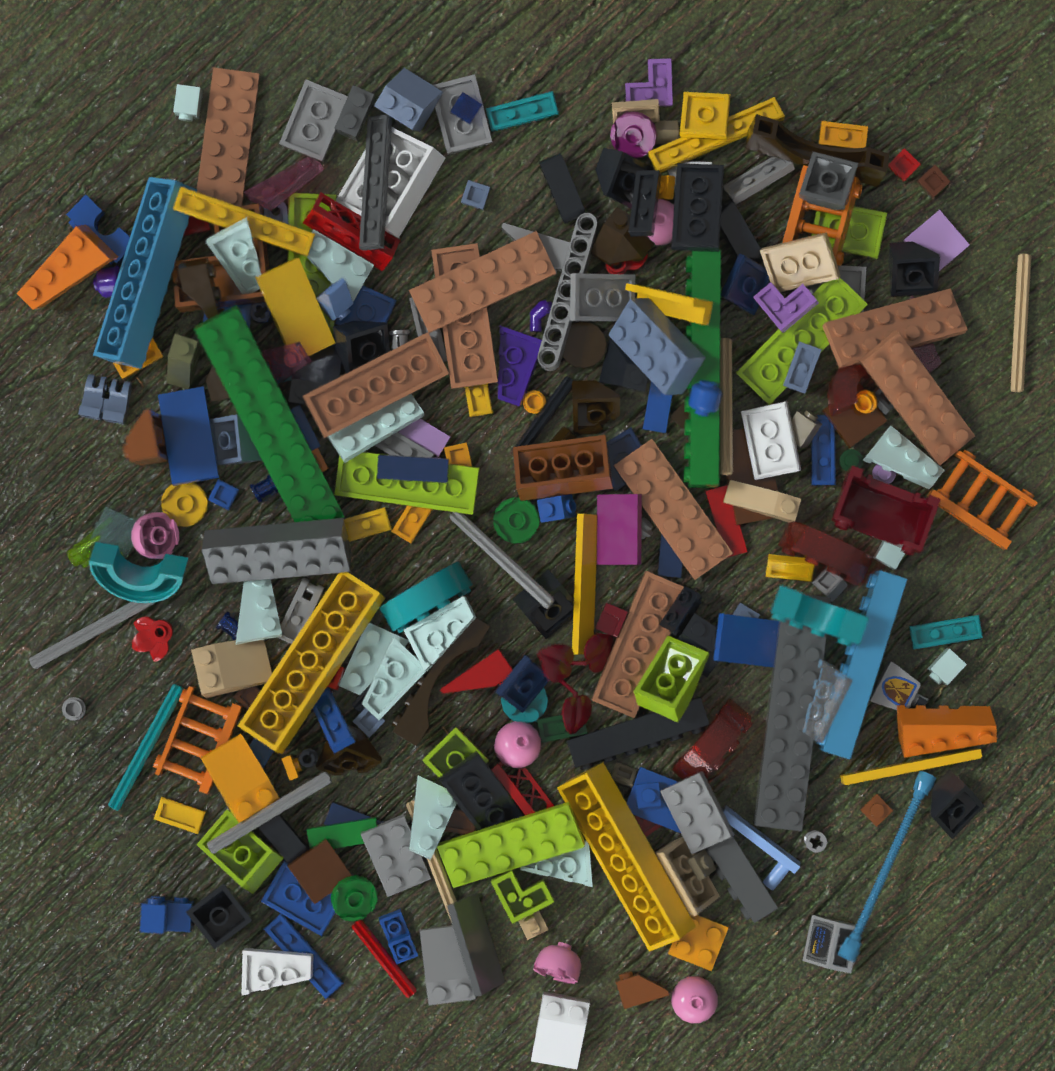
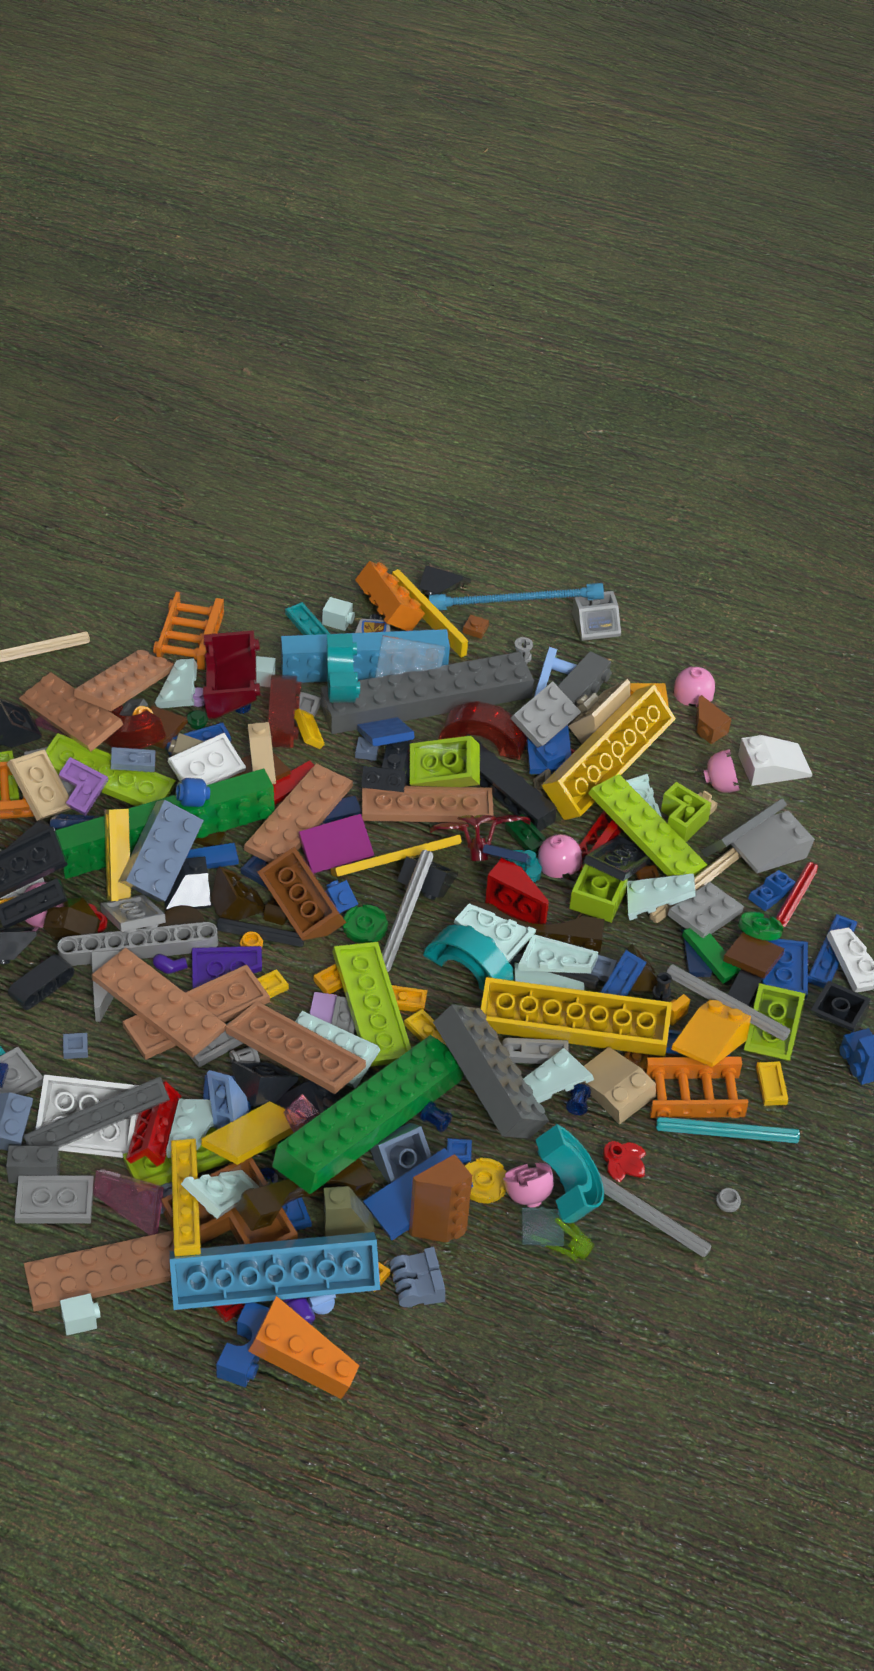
camera: 115 degrees left, 40 degrees down
dark blue tile [377,455,449,483] -> none
dark red panel [596,603,628,638] -> none

